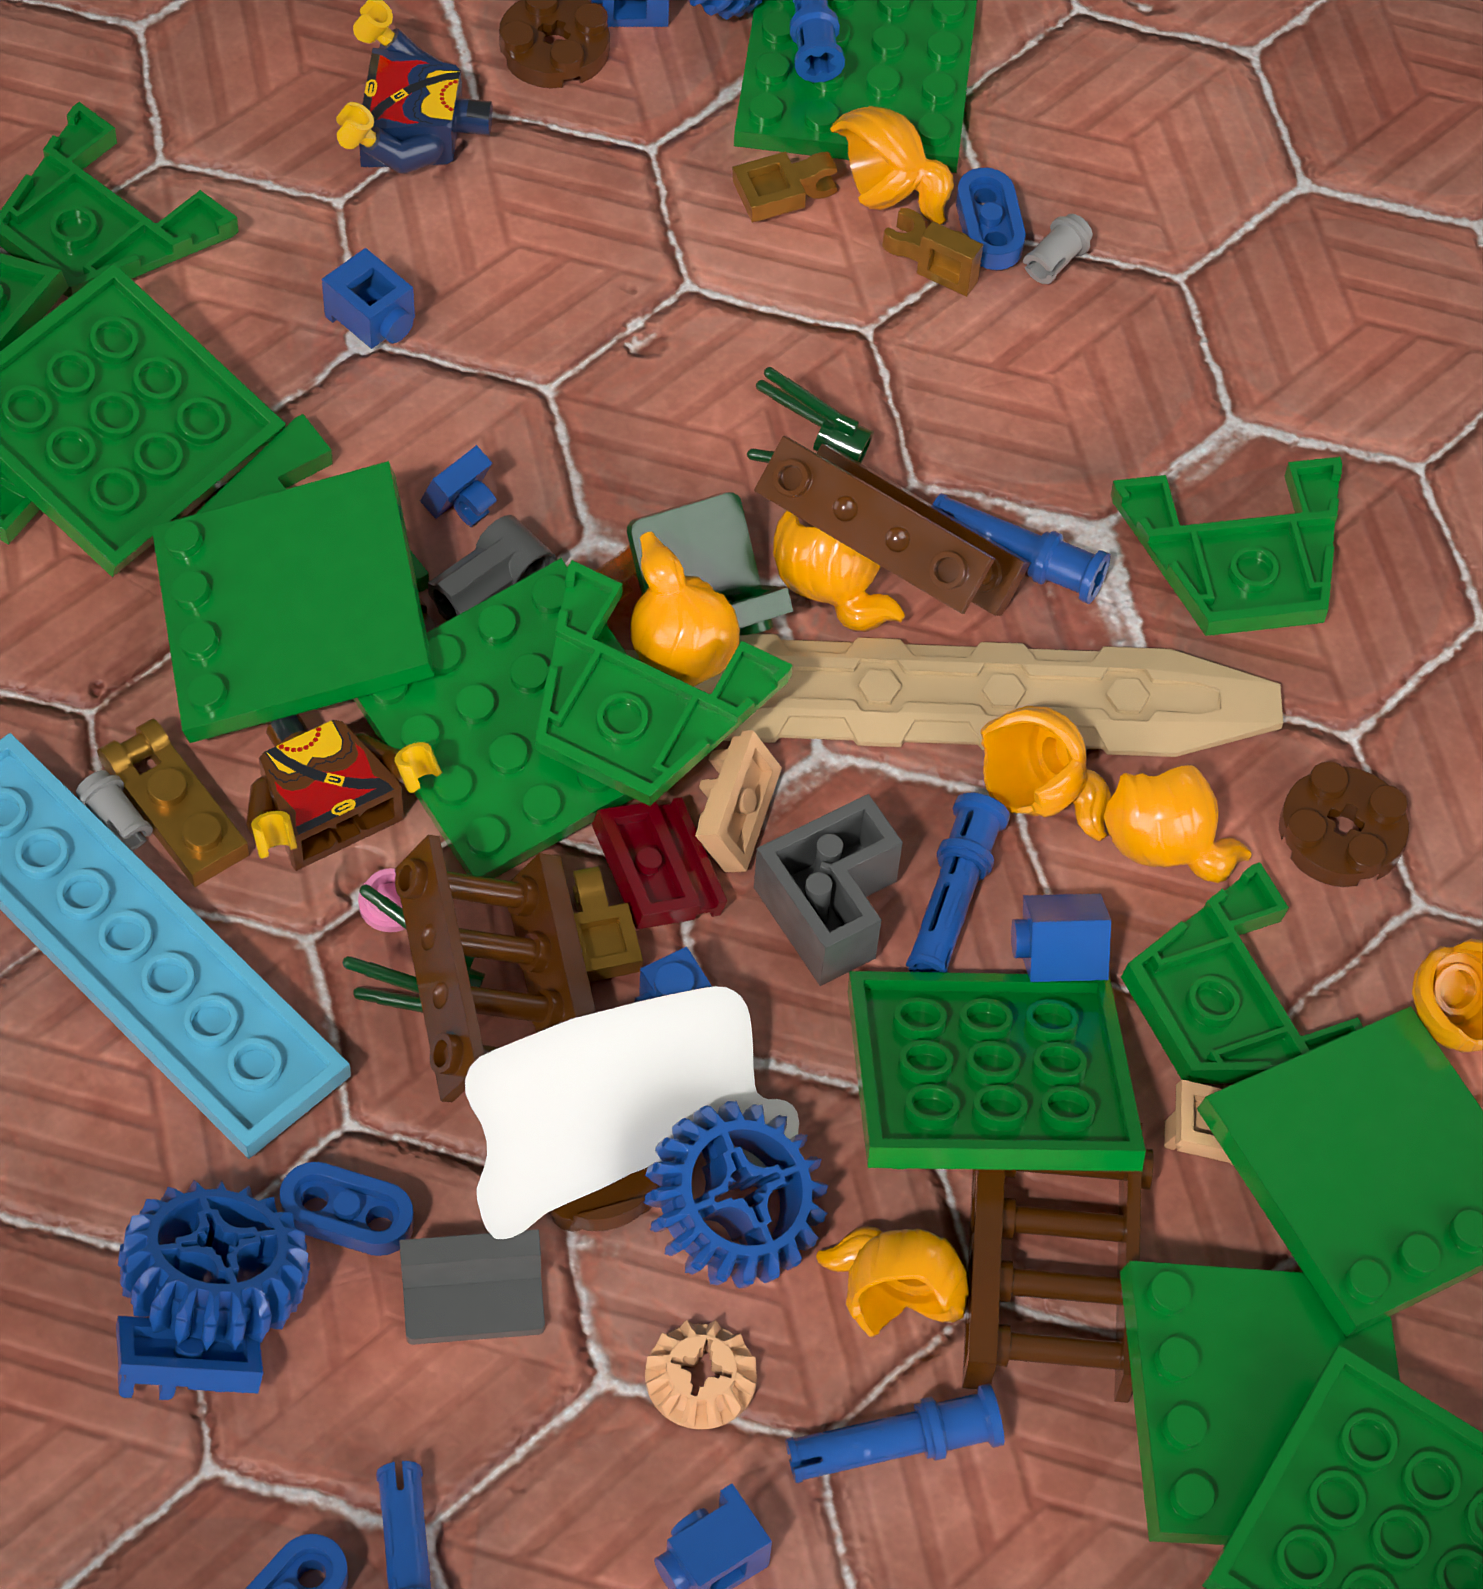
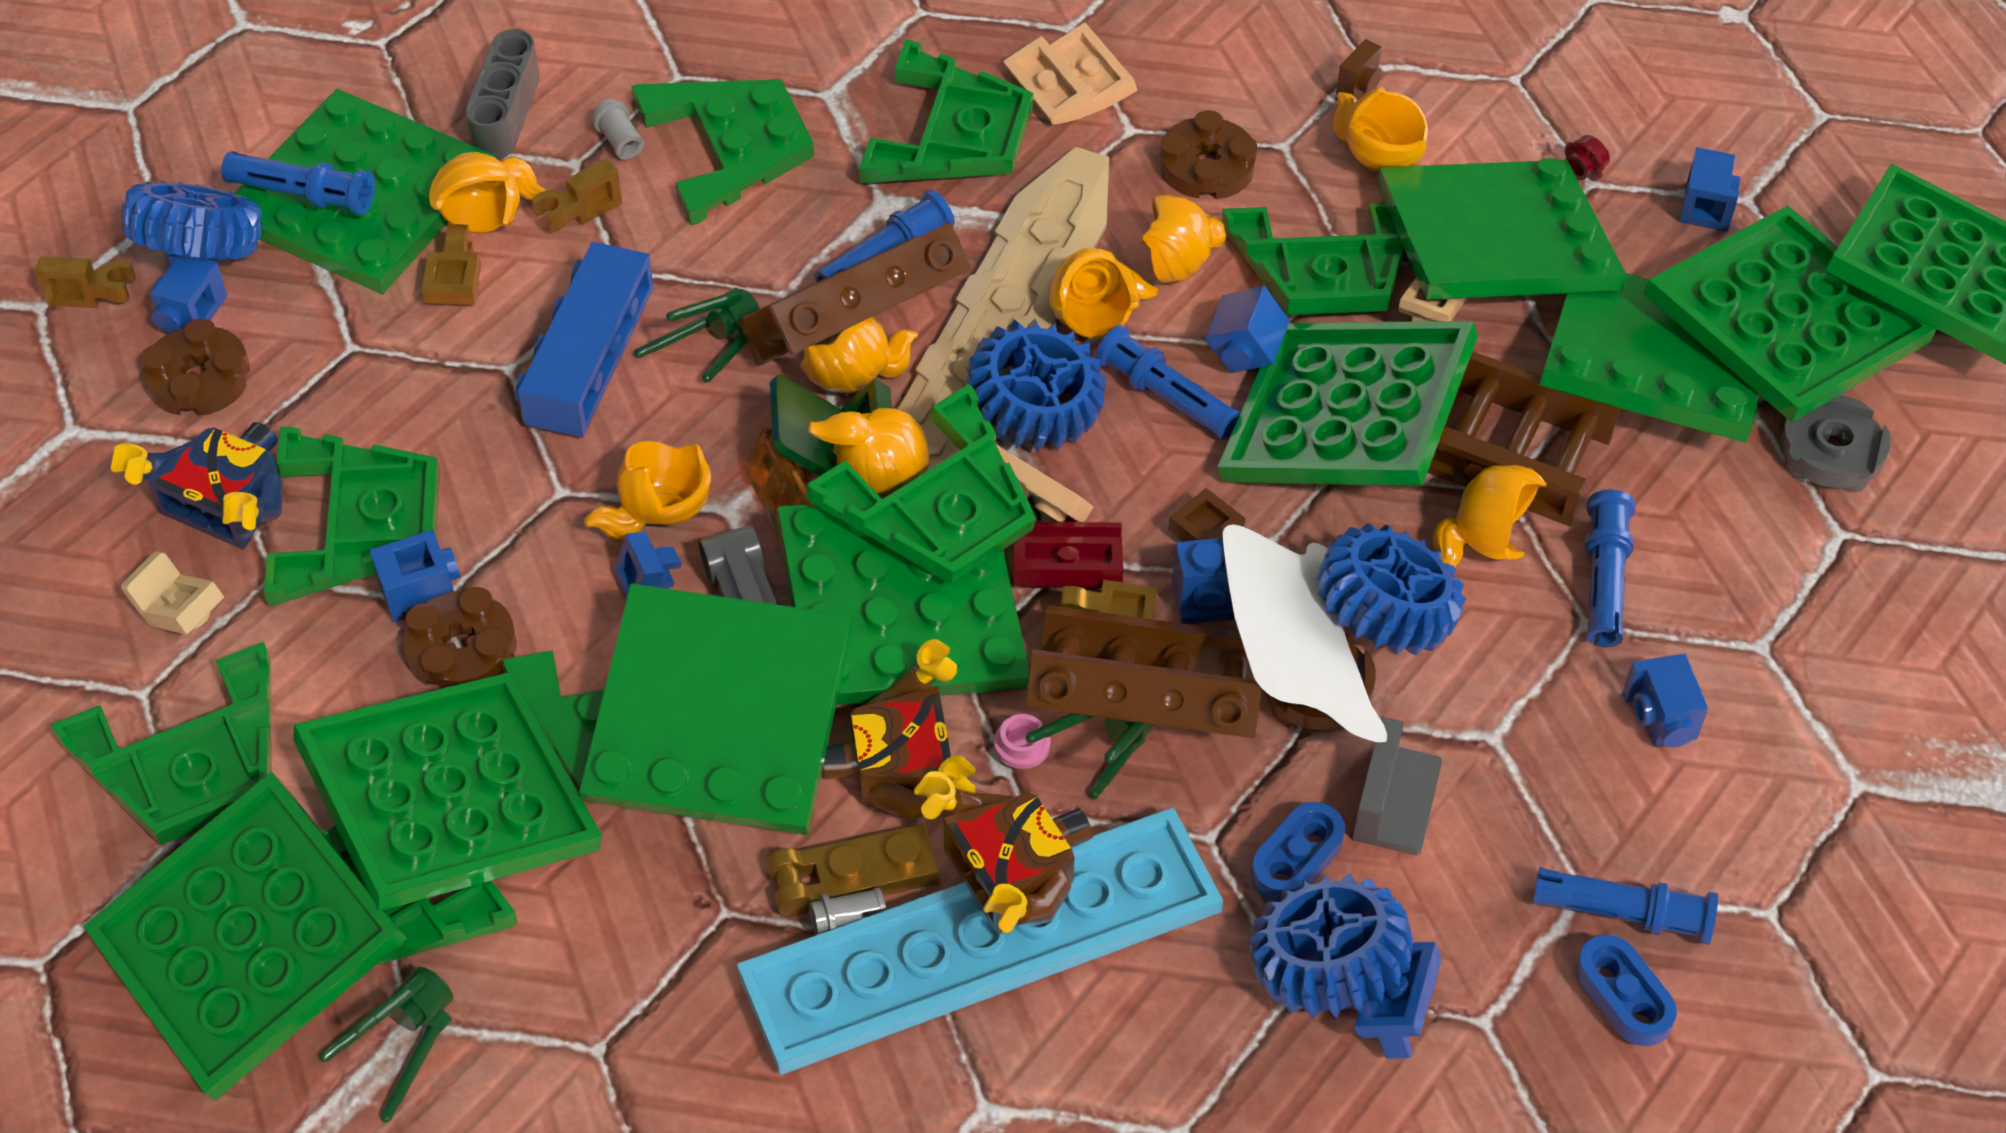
camera: 65 degrees left, 5 degrees down
light nougat gear [645,1320,757,1429] -> none
dark grey brick [753,794,903,986] -> none
blue plate [956,168,1026,270] -> none
none -> tan bracket [121,551,224,635]
none -> green wing [264,426,440,605]
none -> reddish brown plate [403,587,517,688]
none -> dark grey beam [466,29,540,160]
none -> blue brick [515,241,654,438]
none -> light orange hair [584,441,711,541]
none -> green wing [631,79,814,225]
none -> torso [914,771,1093,935]
none -> blue gear [965,318,1106,453]
none -> light nougat slope [1003,22,1138,125]
none -> reddish brown plate [1168,488,1245,542]

